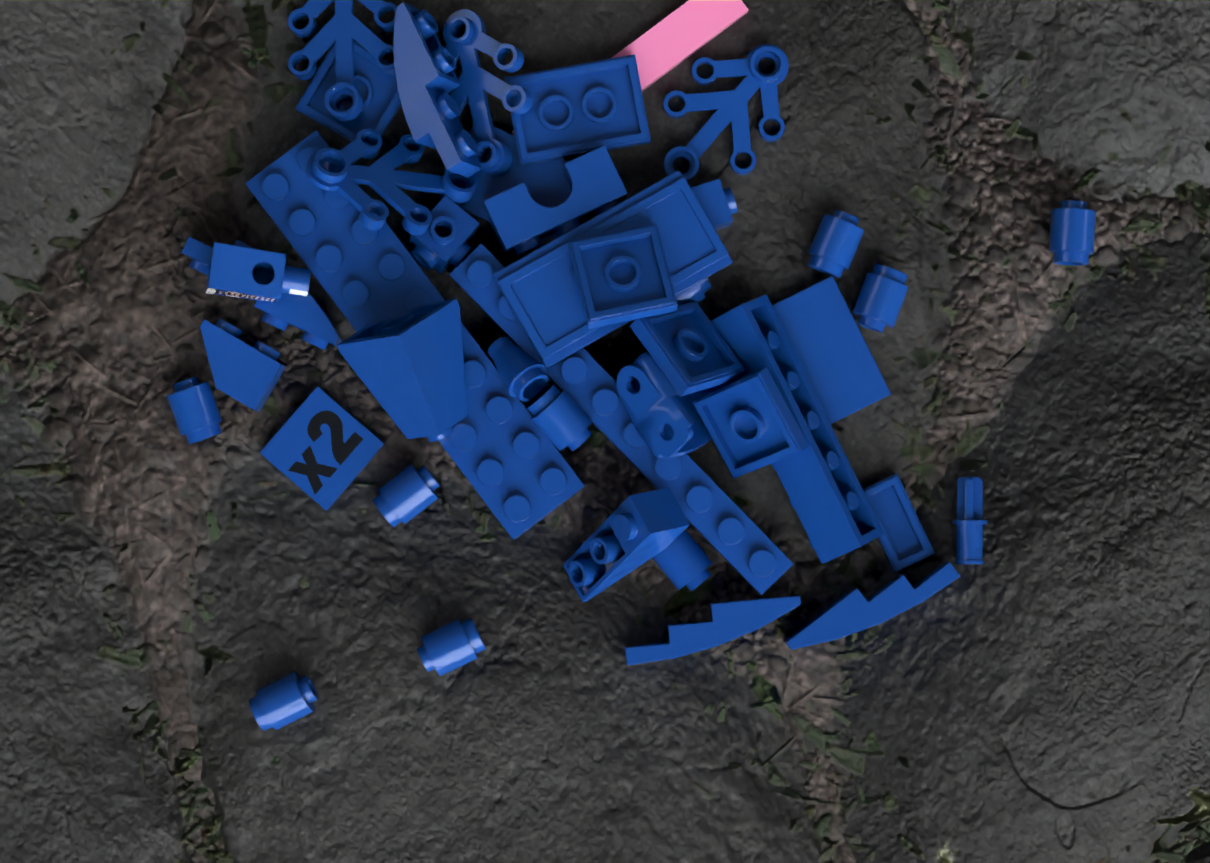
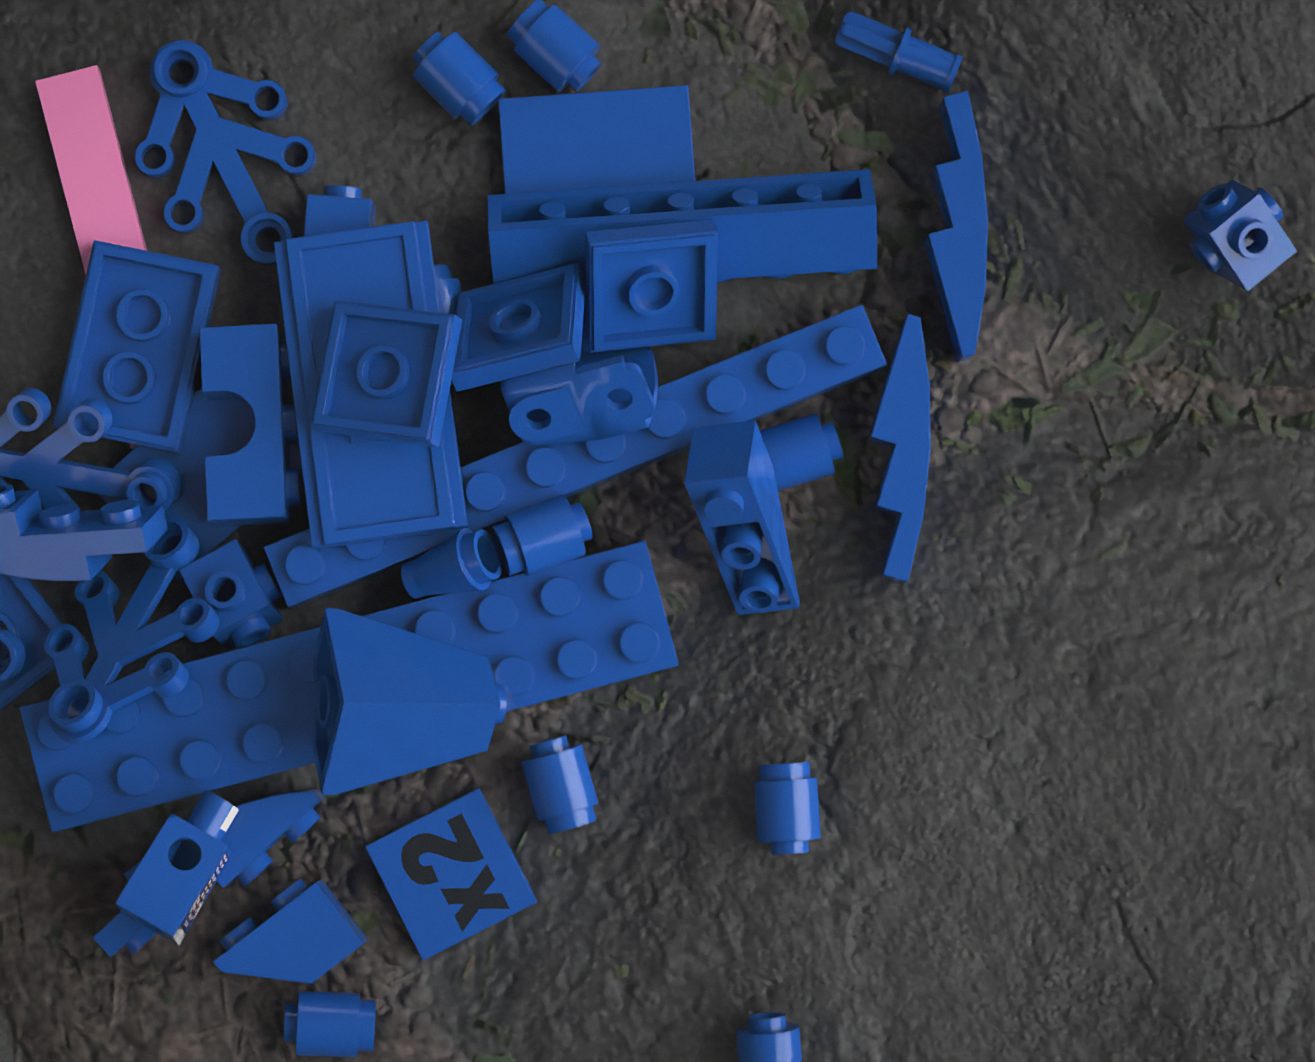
camera: 70 degrees left, 0 degrees up
blue tile [863,473,935,572] -> none
none -> blue brick [1183,179,1297,291]

